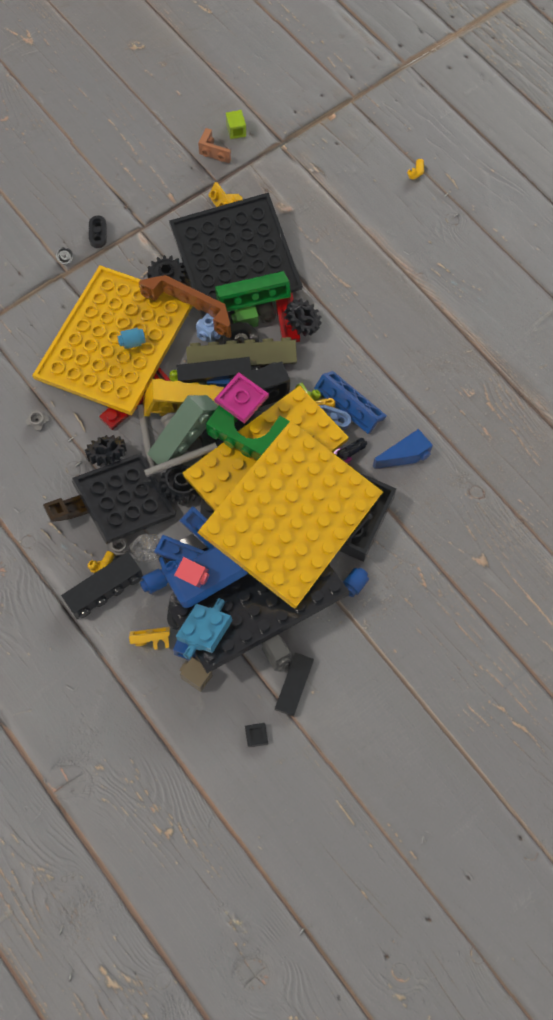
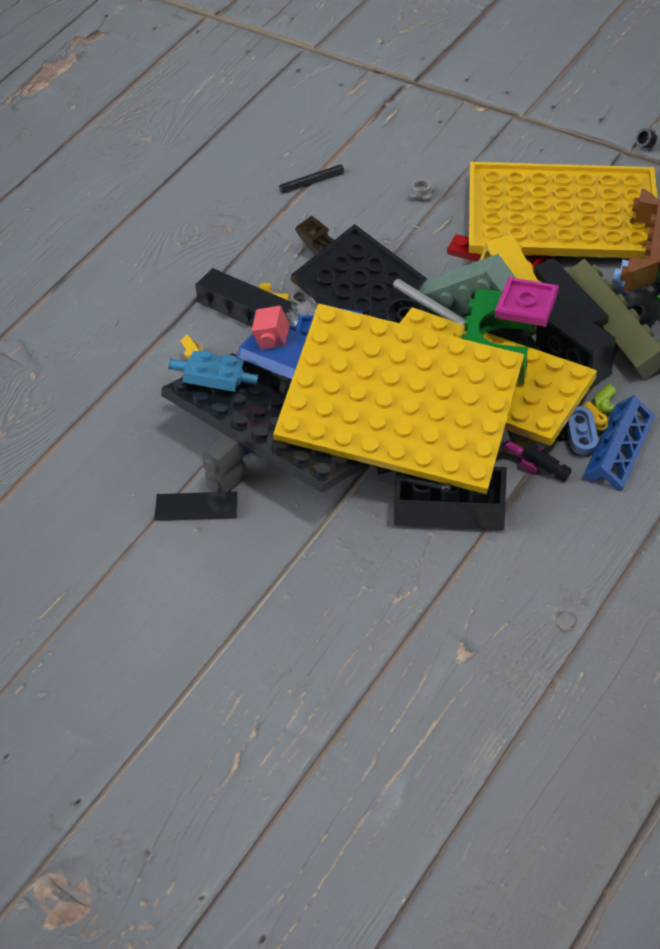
camera: 75 degrees right, 20 degrees down
black gear [85,435,127,466] -> none
dark azure brick [117,328,146,349] -> none
dark tan brick [180,658,213,692] -> none
black tile [245,723,268,747] -> none
blue brick [343,568,369,597] -> none
blue slope [373,429,433,469] -> none

